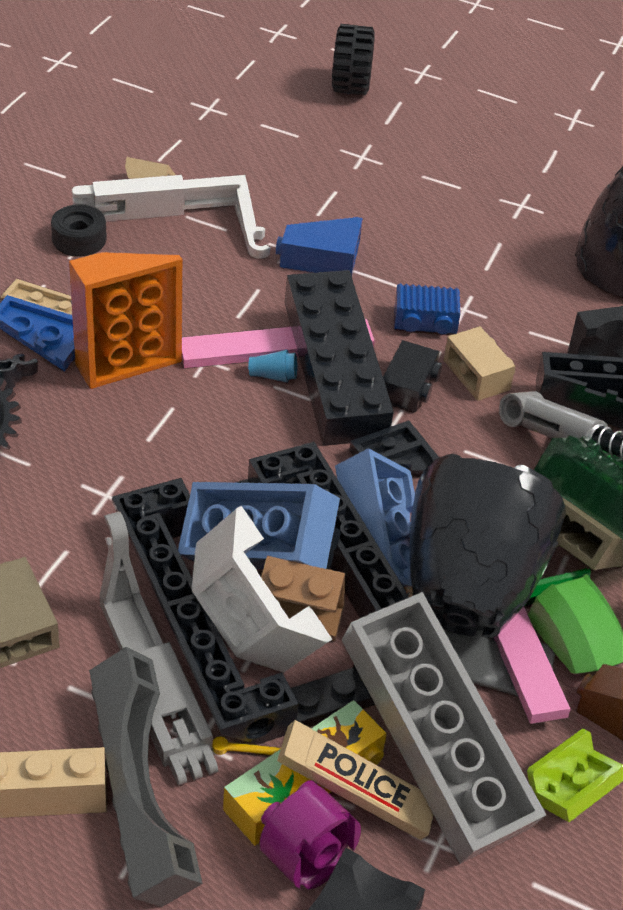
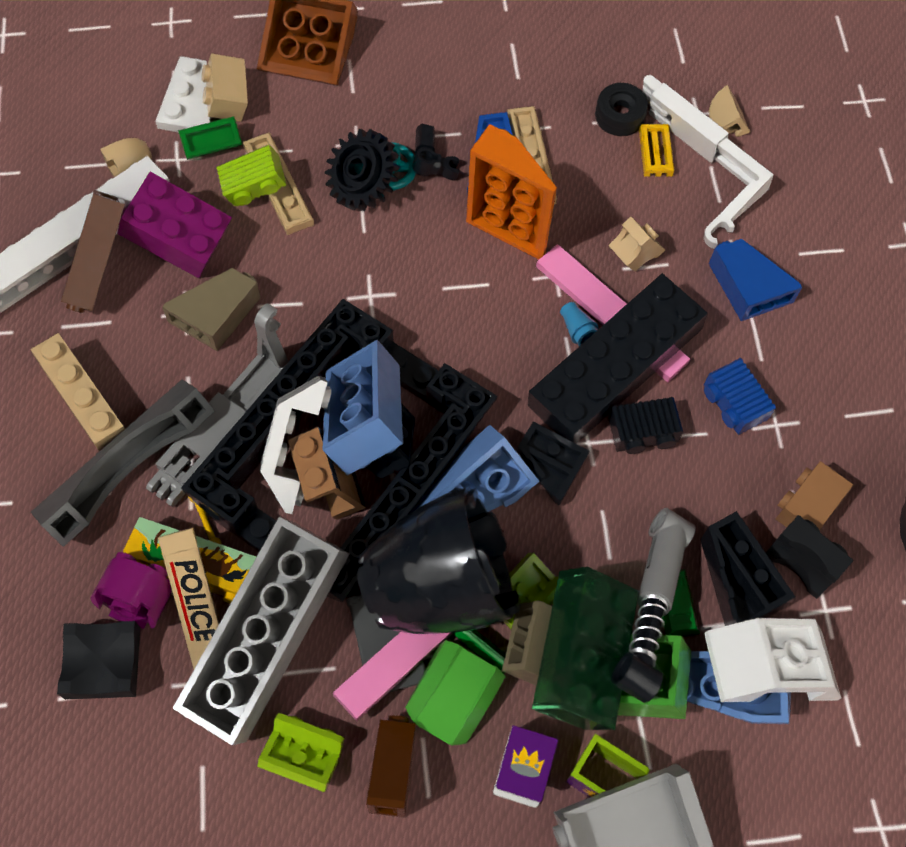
camera: 60 degrees right, 20 degrees up
tan brick [444,326,515,401] -> none
none -> tan brick [609,217,665,272]
none -> yellow tile [639,124,674,177]
none -> medium nougat brick [776,461,853,530]

